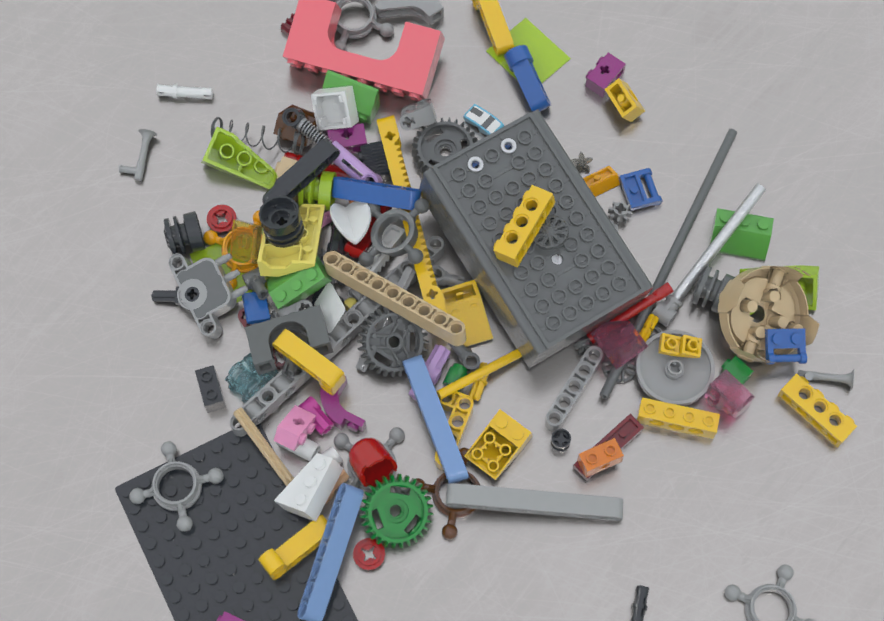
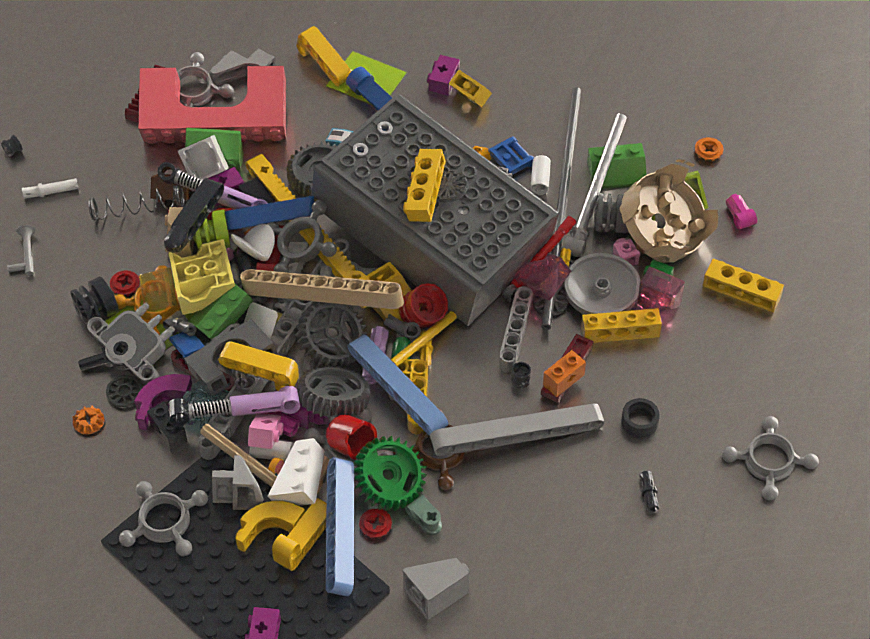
camera: 20 degrees left, 15 degrees down
lime wedge [201,127,277,190] -> none
black wheel [259,196,305,248] -> none
light grey piece [400,98,437,130] -> none
yellow slope [464,409,533,480] -> none
yellow slope [658,333,702,358] -> none
blue plate [765,328,807,365] -> none
light grey piece [798,369,854,390] -> none
none -> black wheel [1,135,23,157]
none -> orange gear [72,406,104,434]
none -> pearl dark grey wheel [106,375,143,408]
none -> magenta arch [135,374,193,430]
none -> piece [168,386,300,427]
none -> light grey piece [212,455,264,510]
none -> yellow arch [235,501,305,552]
none -> light orange tile [268,457,284,476]
none -> dark grey gear [297,365,370,419]
none -> red wheel [399,283,448,329]
none -> sand green piece [405,495,442,535]
none -> white pin [530,155,551,195]
none -> bright pink brick [613,238,640,266]
none -> black tyre [621,398,660,437]
none -> orange gear [695,137,724,162]
none -> dark pink piece [726,193,757,230]

